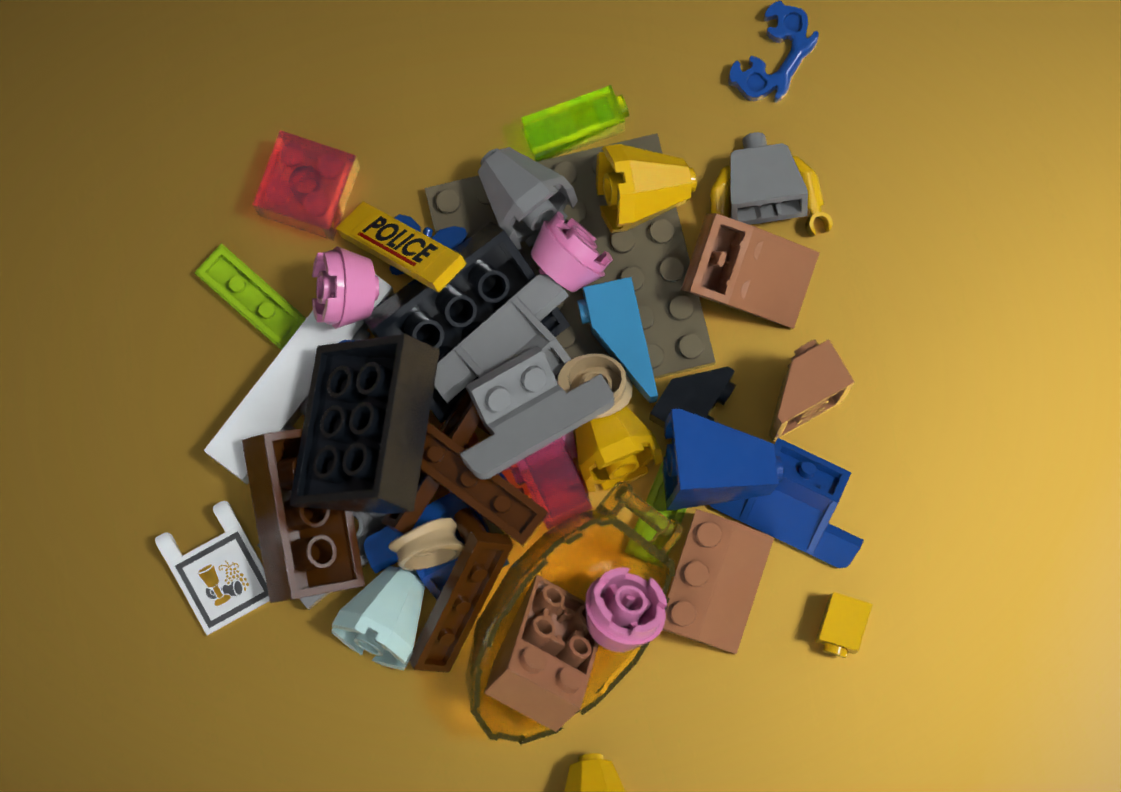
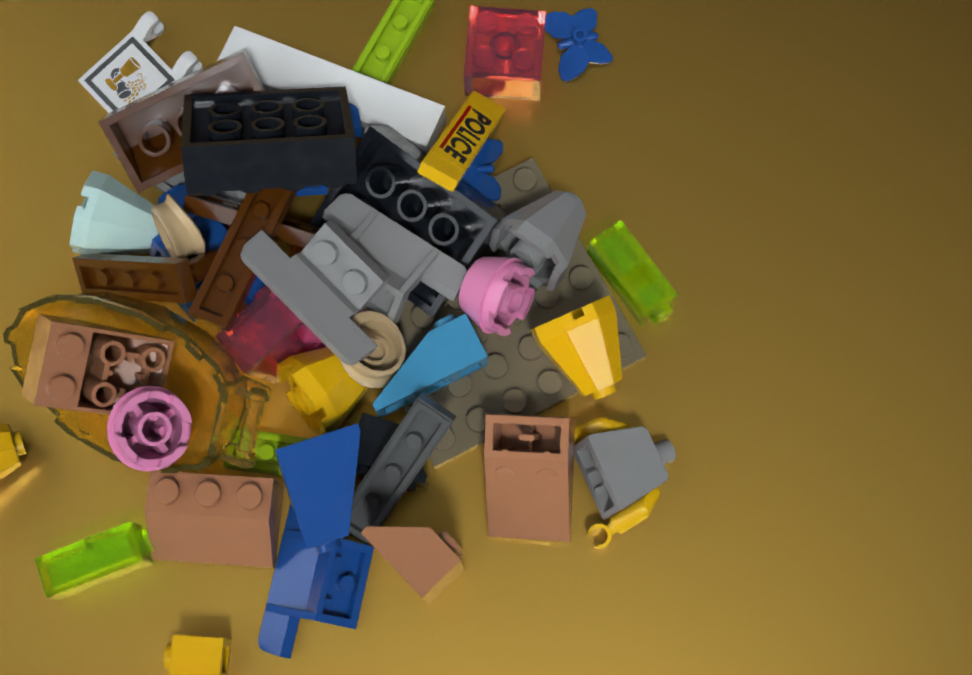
camera: 75 degrees right, 5 degrees down
bright pink cone [312,246,379,329] -> none
blue helmet [729,1,819,103] -> none
none -> clear neon green brick [34,521,154,600]
none -> dark grey tile [349,393,456,545]
none -> blue piece [541,8,613,82]

